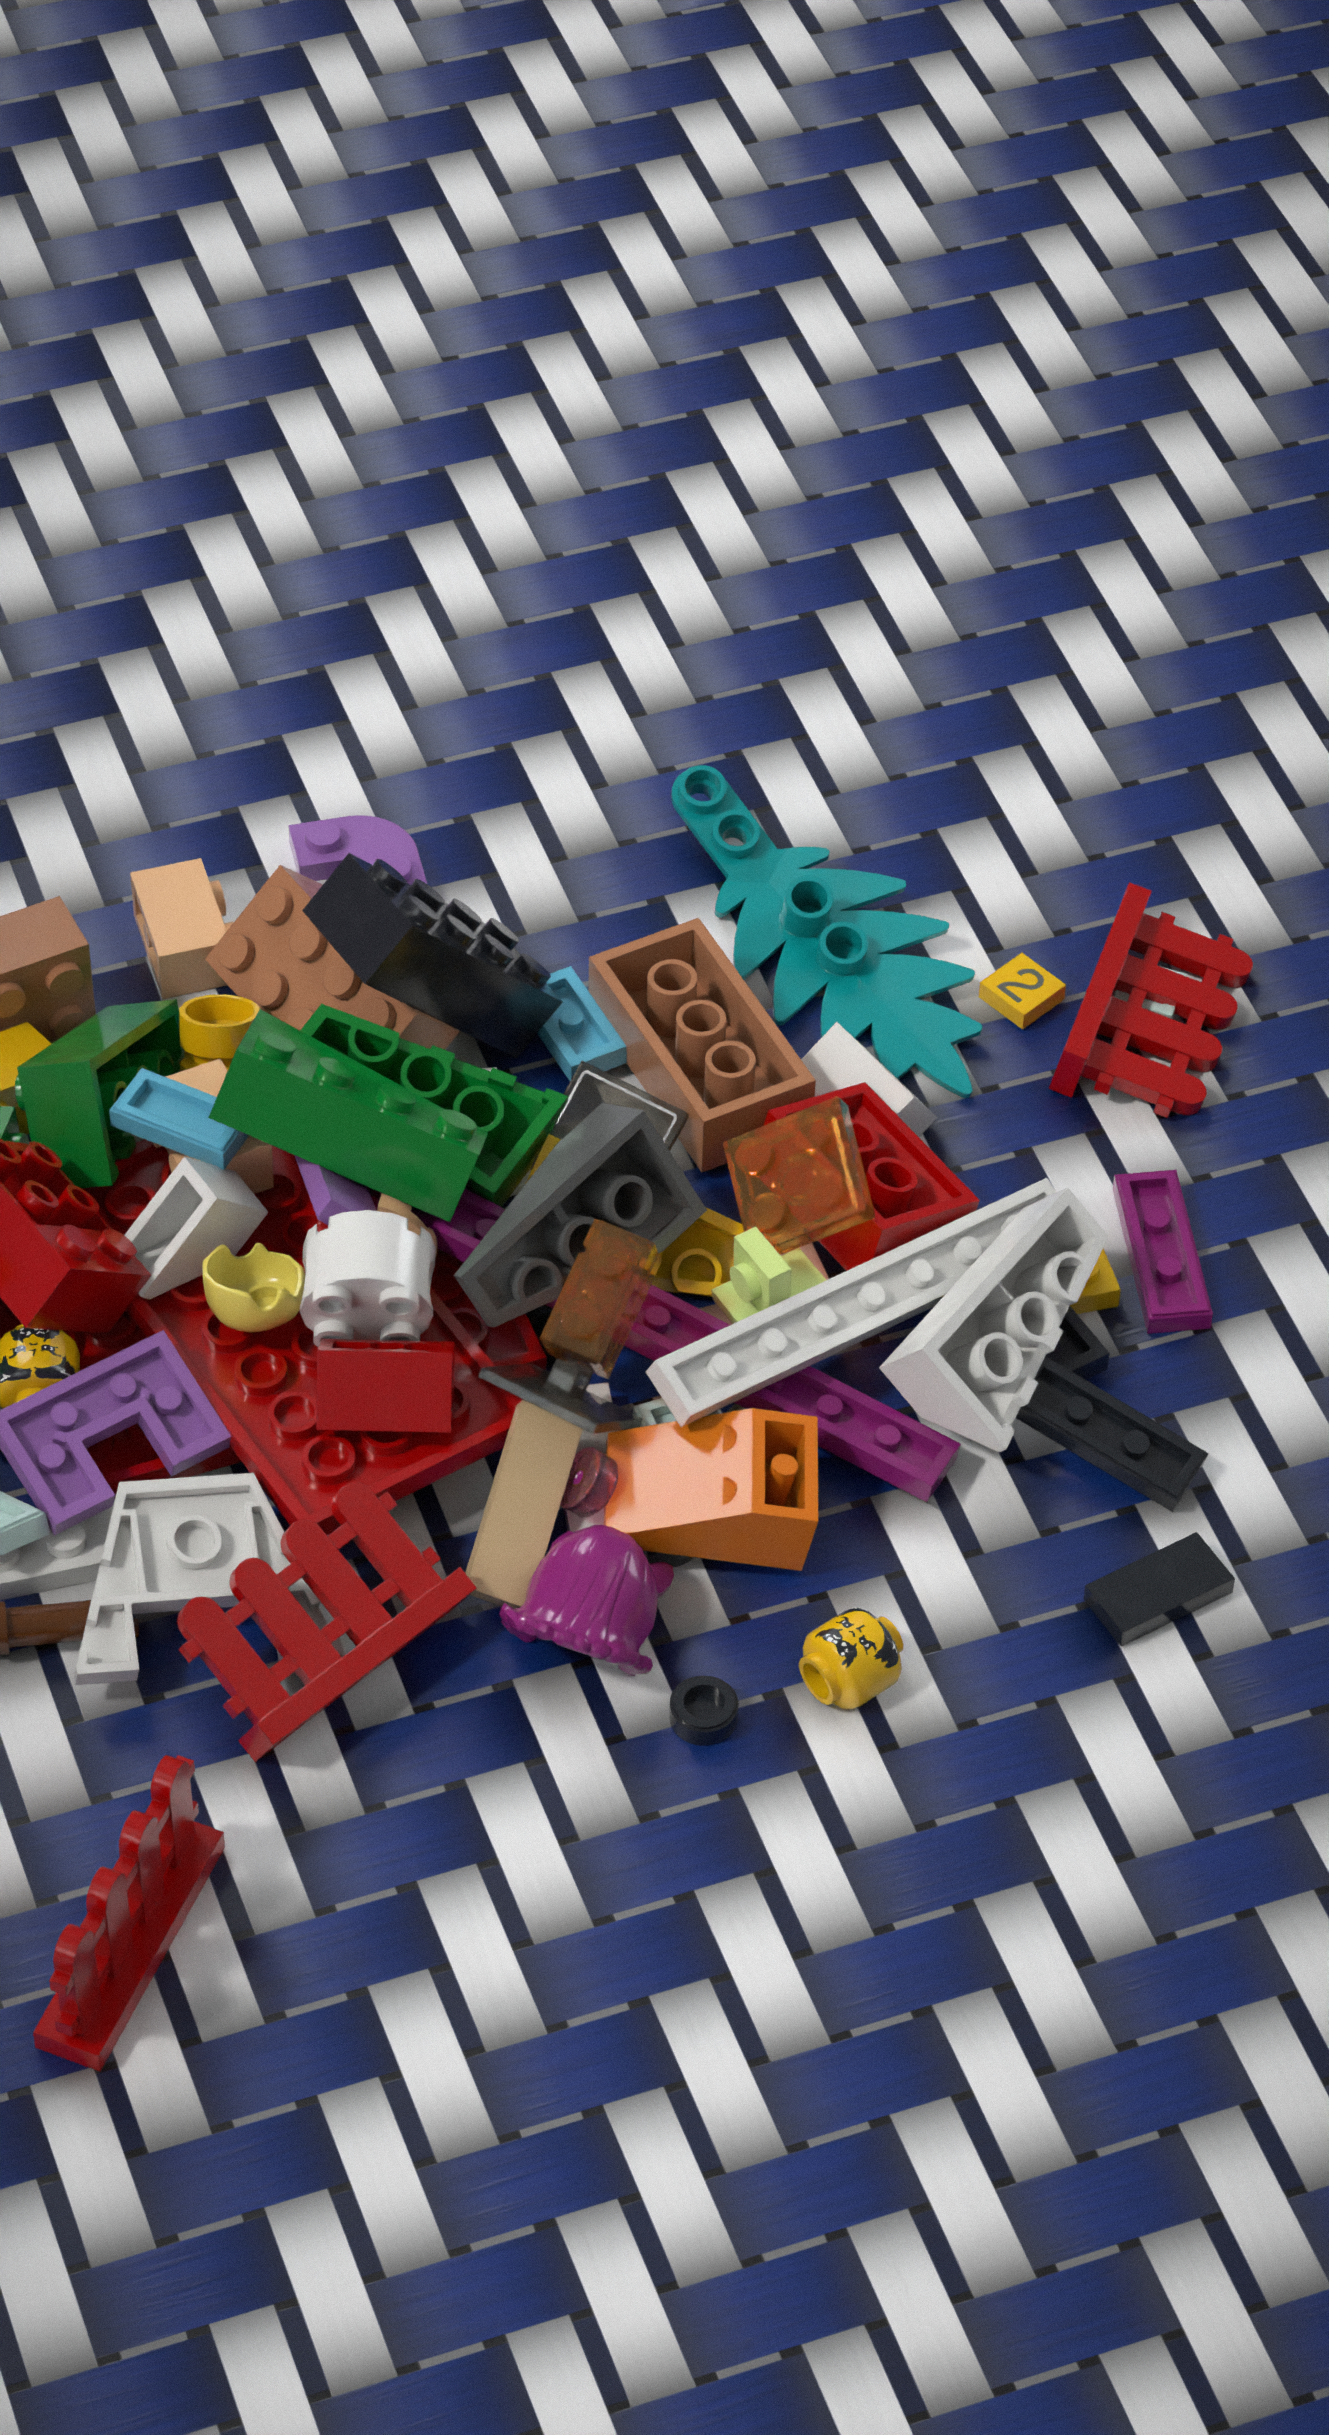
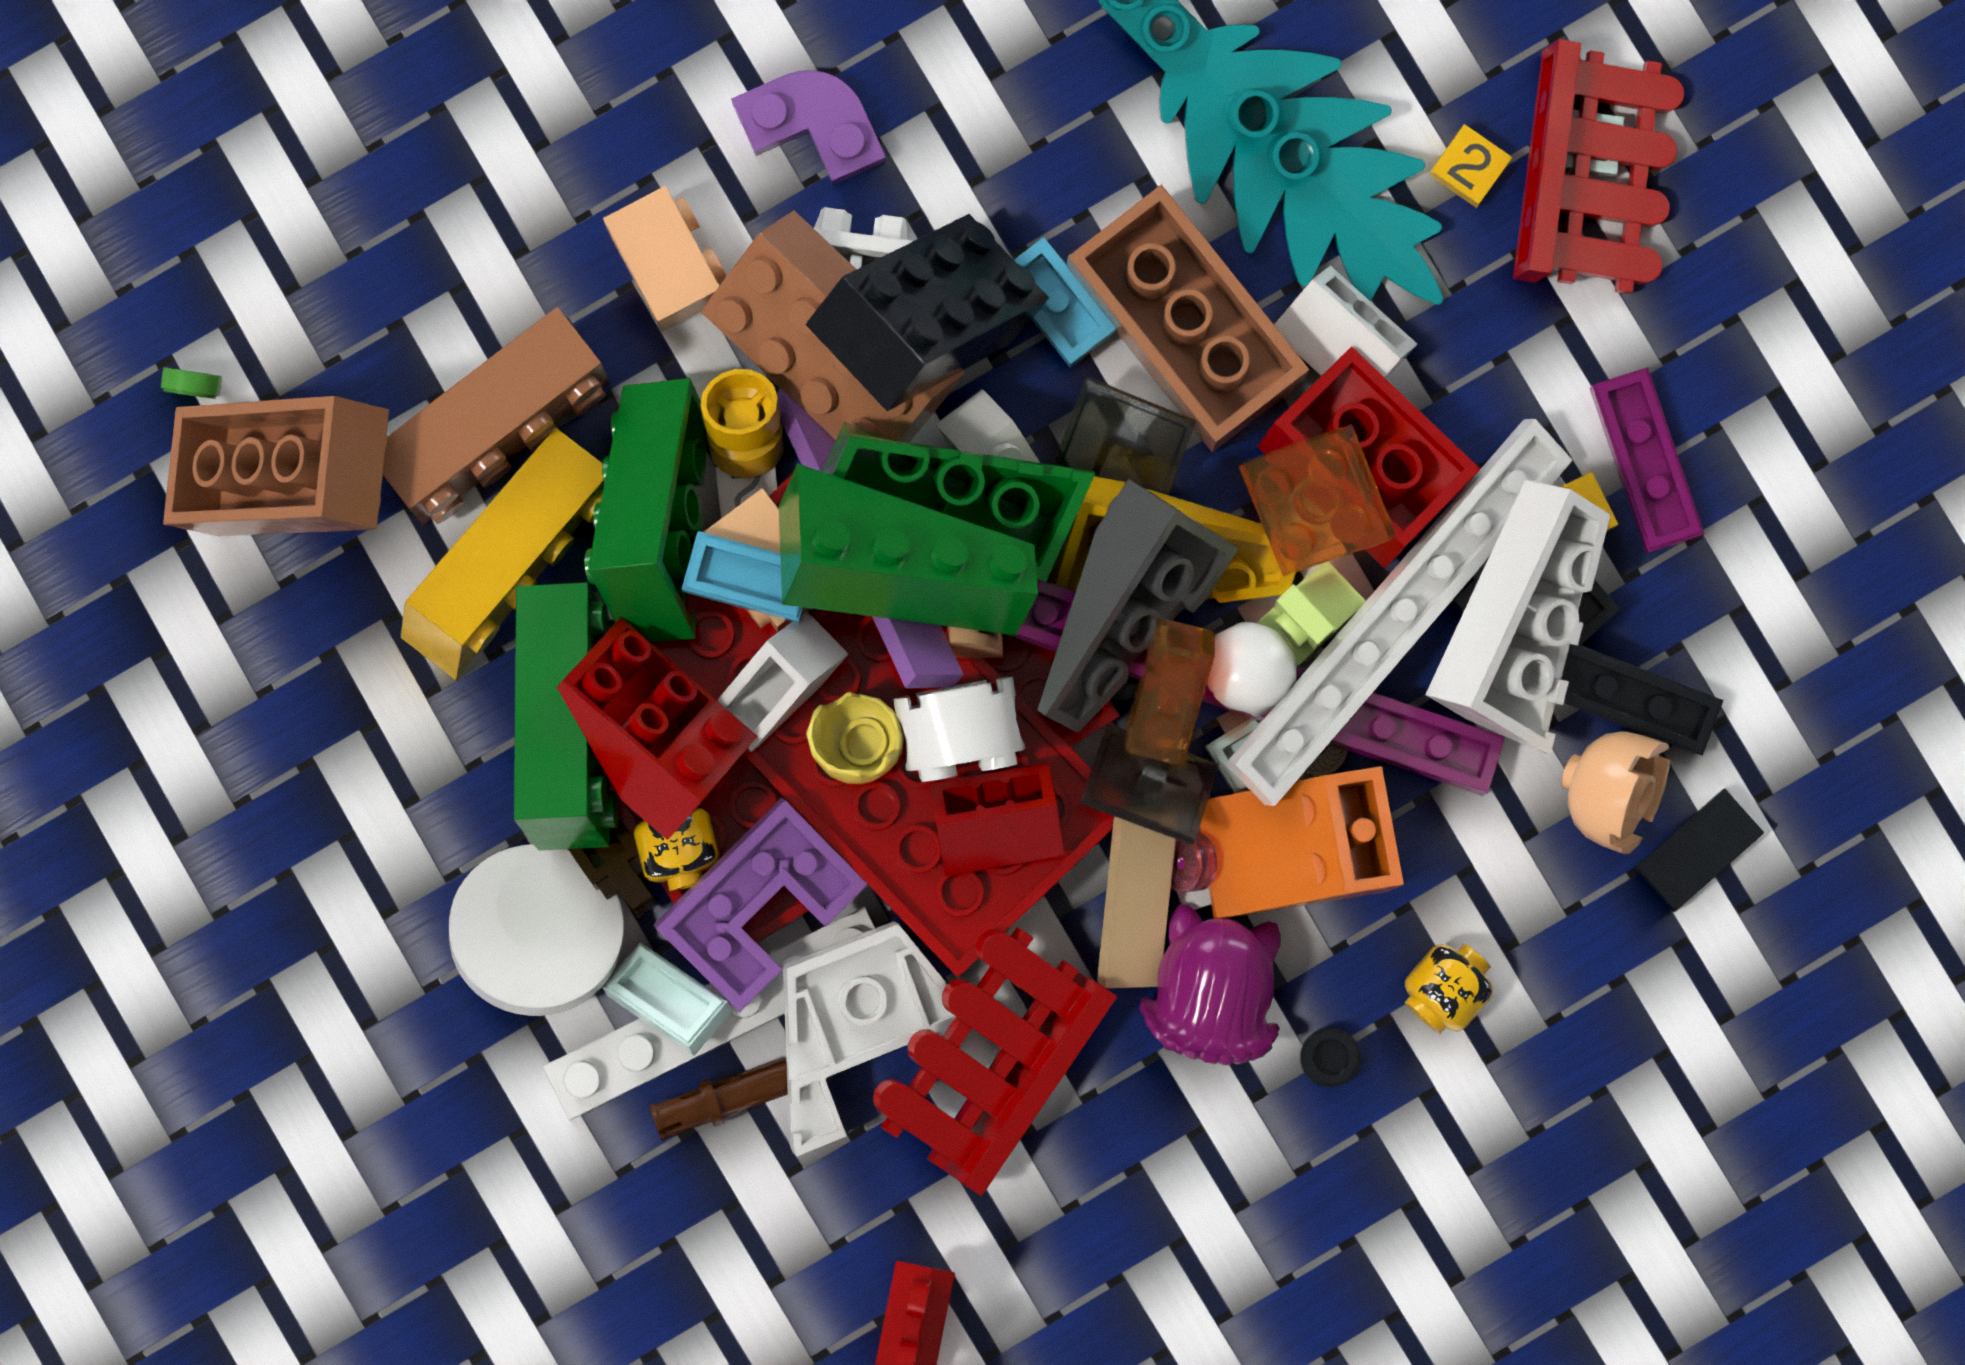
camera: 10 degrees left, 35 degrees up
none -> white hair [1204,622,1297,717]
none -> light nougat cylinder [1561,731,1670,854]

